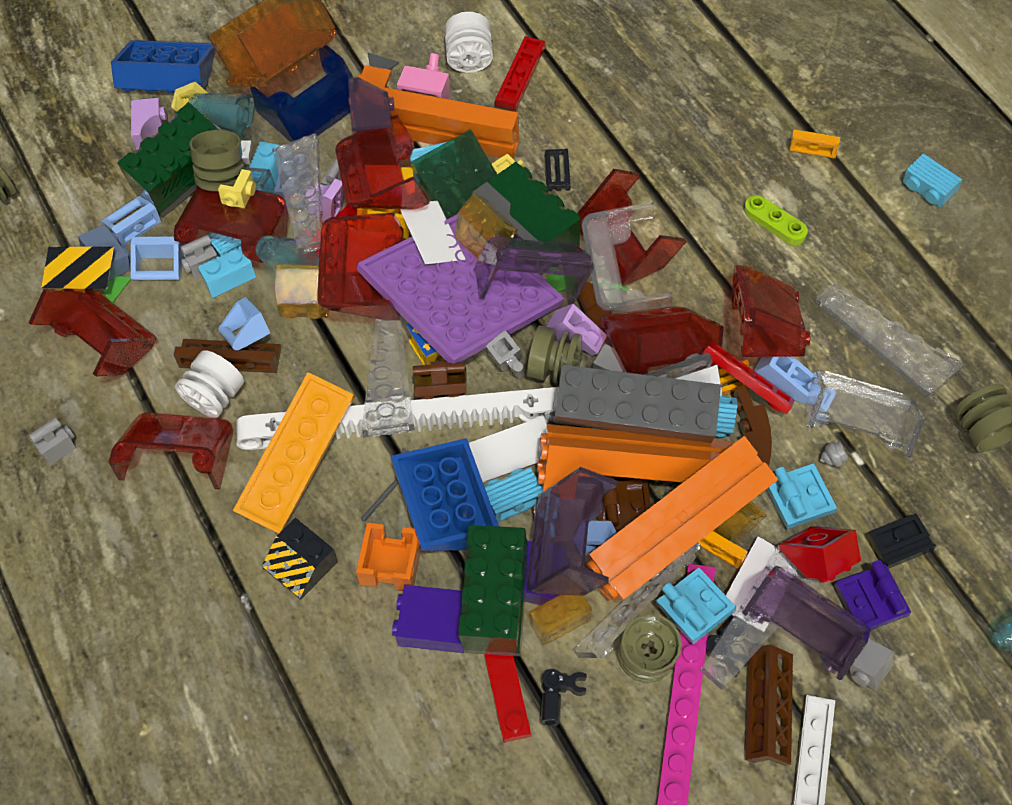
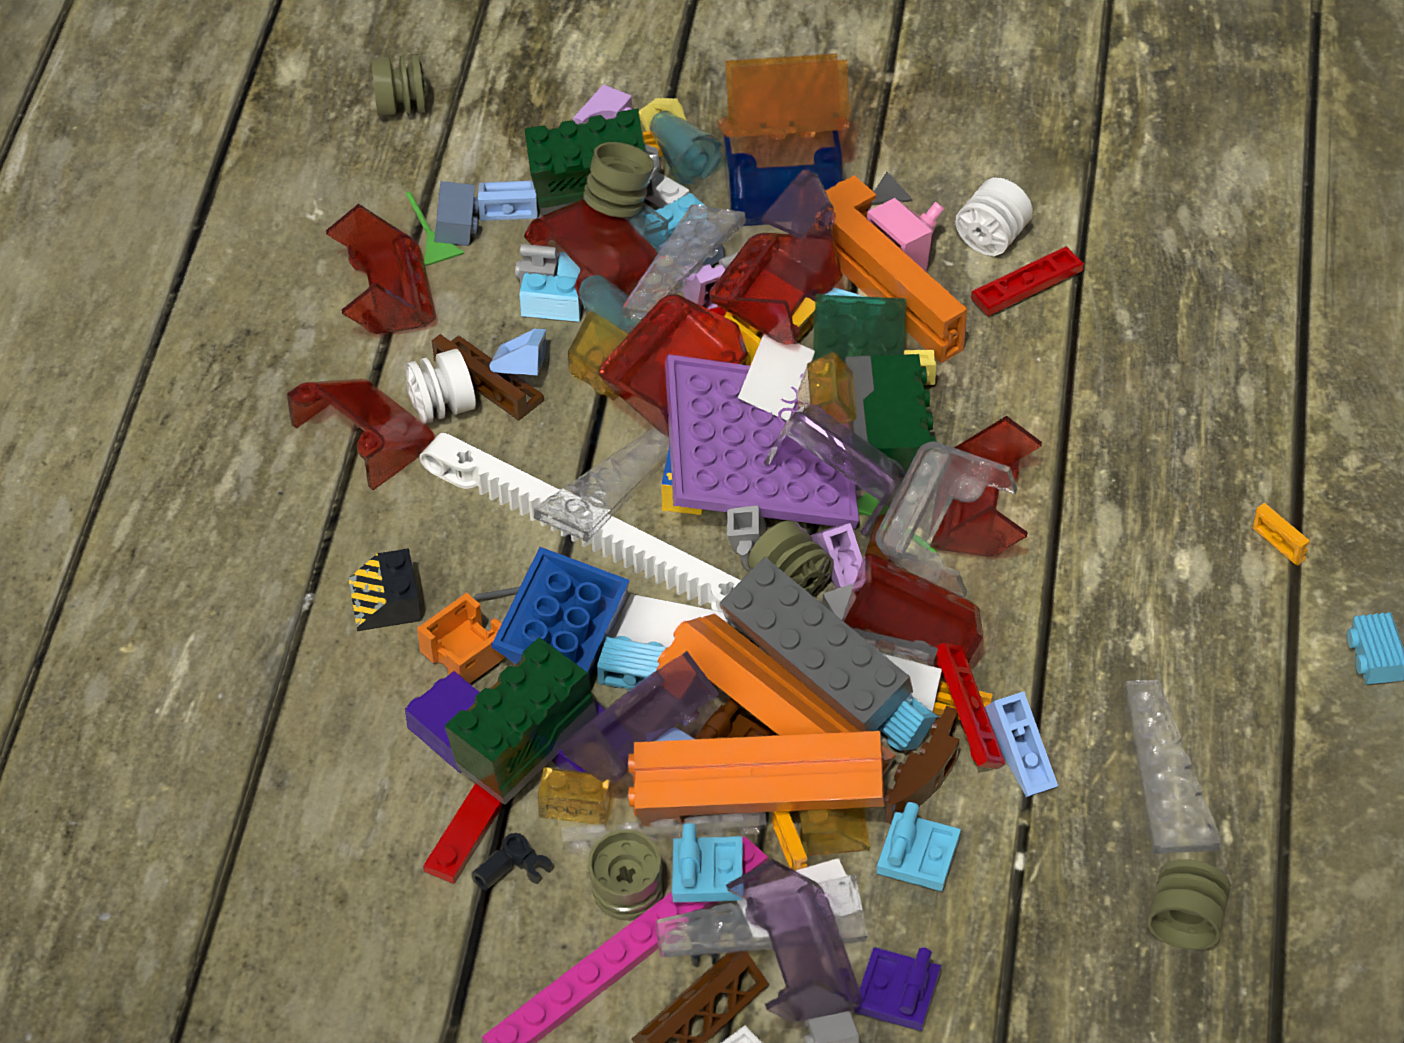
camera: 35 degrees right, 10 degrees down
light grey brick [29,417,76,466] -> none
sticker [41,247,114,289] -> none
blue slope [111,40,216,93] -> none
light blue tile [131,237,184,280] -> none
light yellow bracket [218,169,256,209] -> none
light orange plate [233,372,355,534] -> none
reddish brown plate [413,361,467,399] -> none
black tile [545,149,571,191] -> none
clear red windscreen [731,265,810,357] -> none
lime plate [744,195,808,245] -> none
red slope [779,526,861,582] -> none
clear windscreen [804,370,925,457] -> none
light grey plate [820,441,848,467] -> none
black plate [867,513,936,569] -> none

